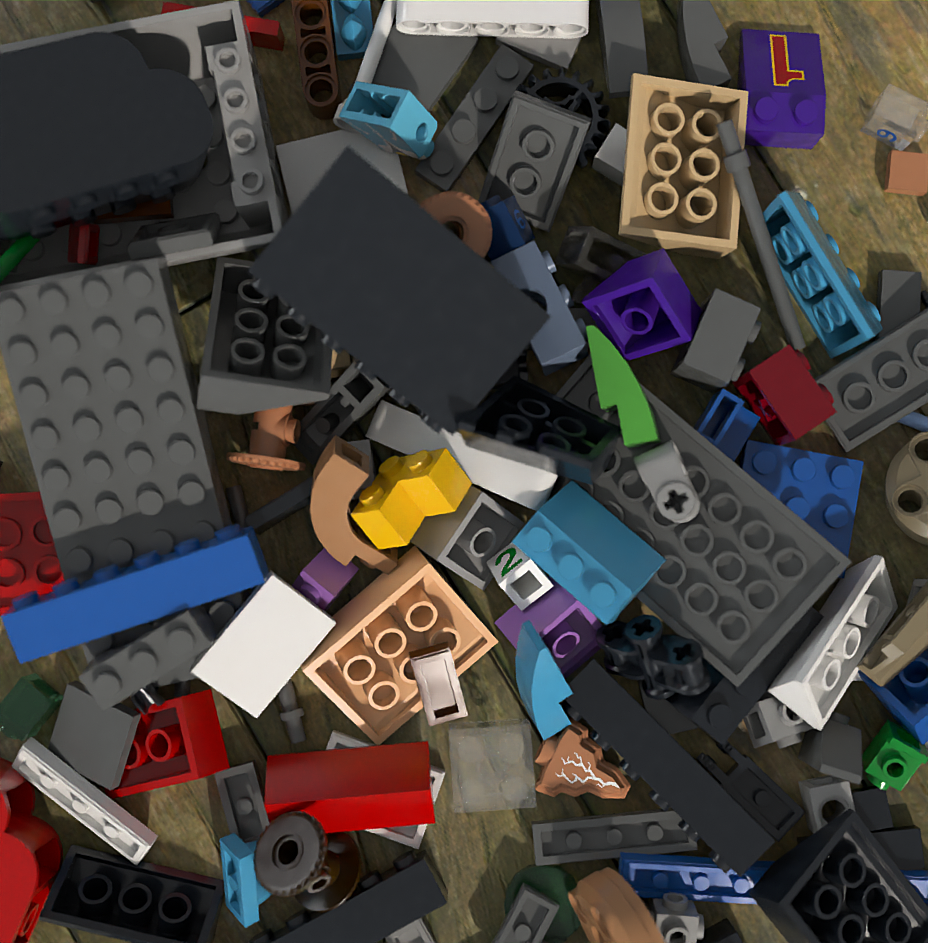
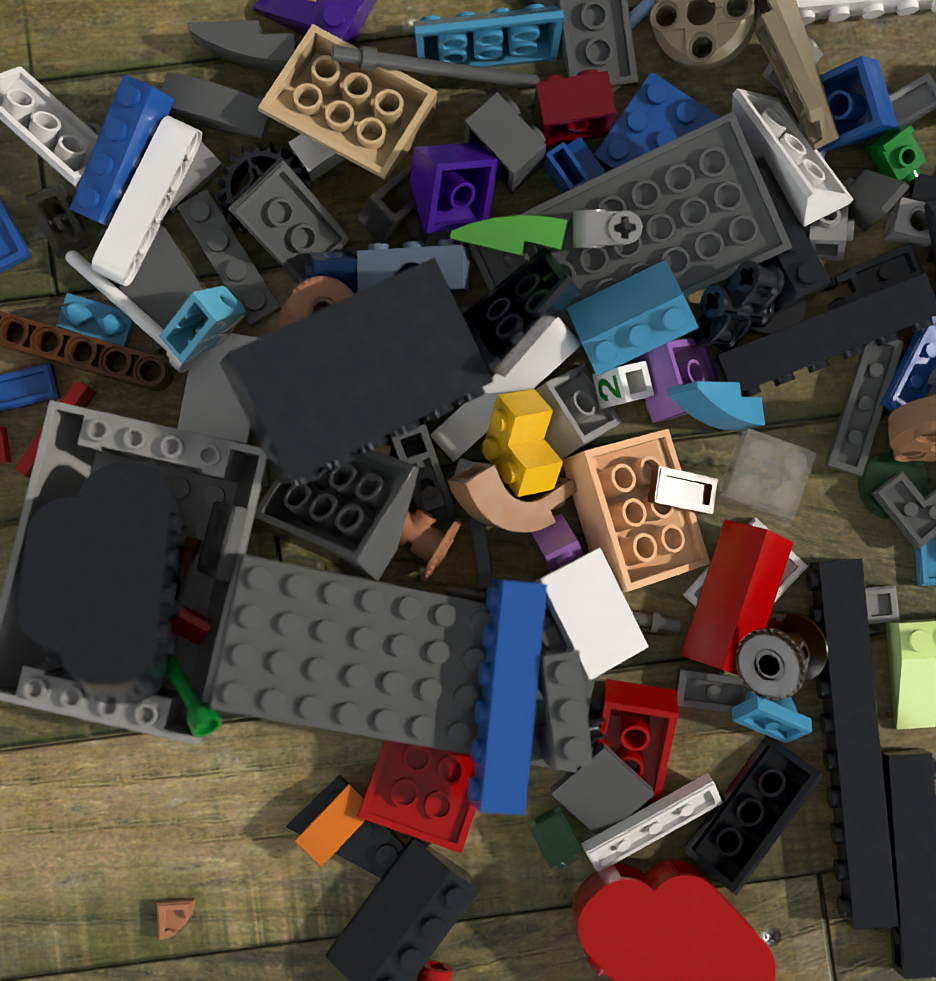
camera: 70 degrees left, 0 degrees up
nougat rock [534,716,631,798] -> none

